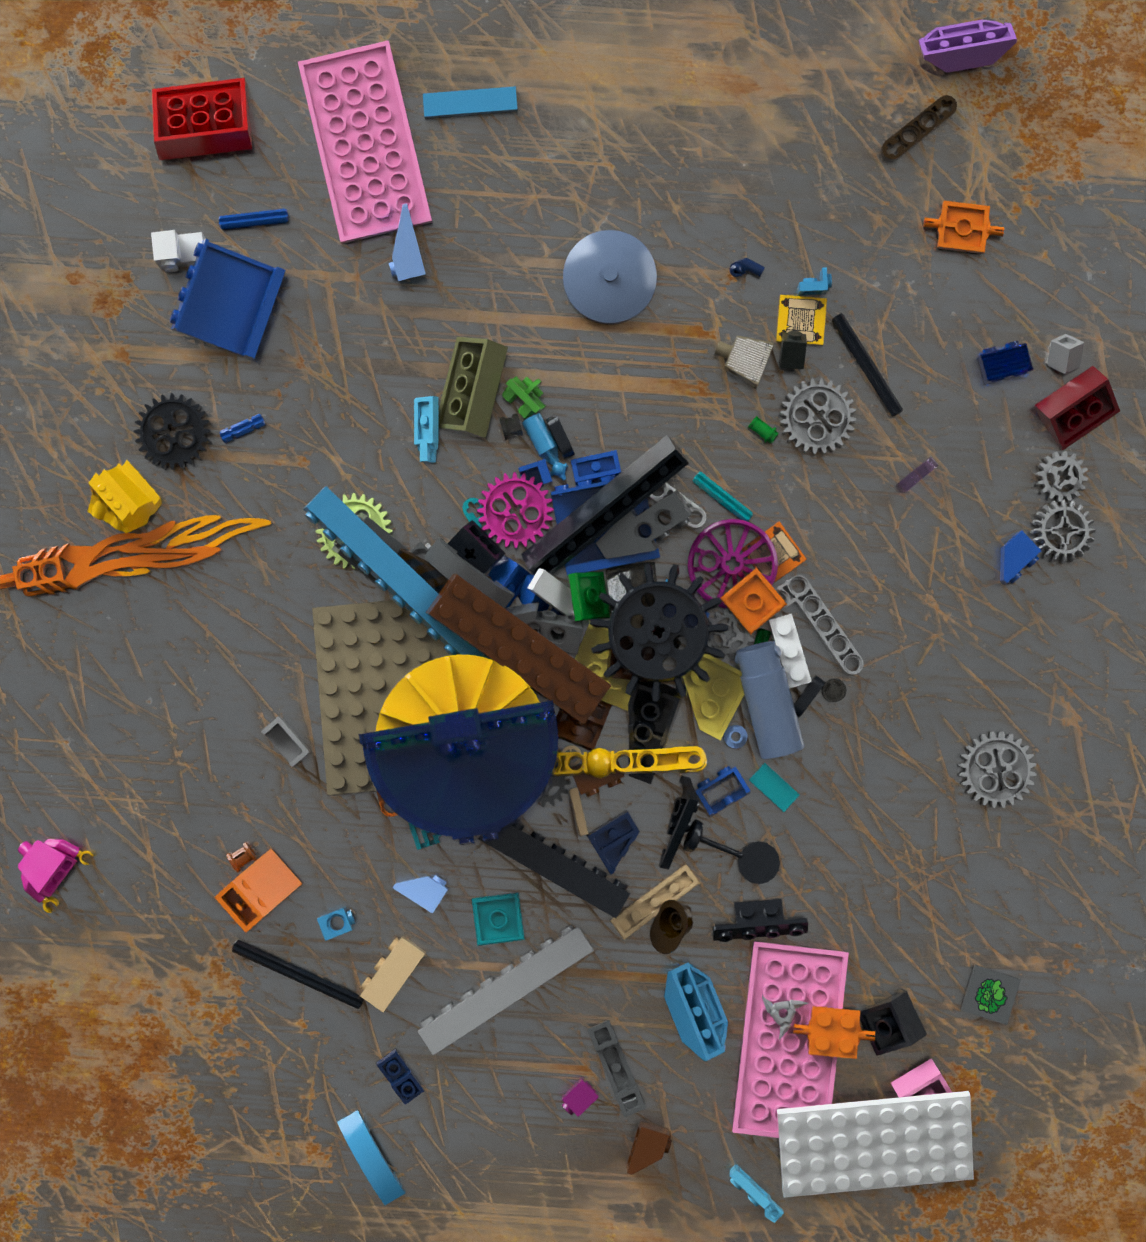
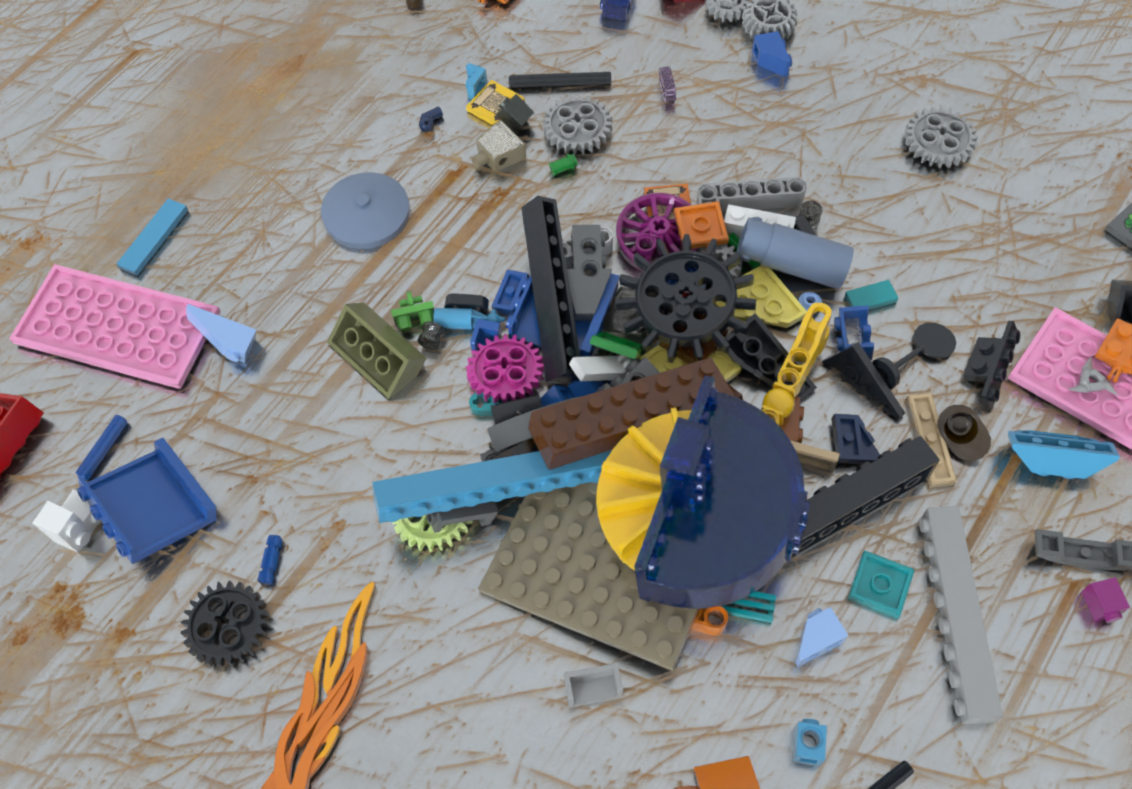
camera: 55 degrees left, 25 degrees down
yellow slope [87,460,162,534] -> none
tan brick [360,936,426,1012] -> none
dark blue slope [376,1049,424,1105] -> none
medium azure hinge [414,396,439,463] -> none
teal axle [693,472,753,521] -> none

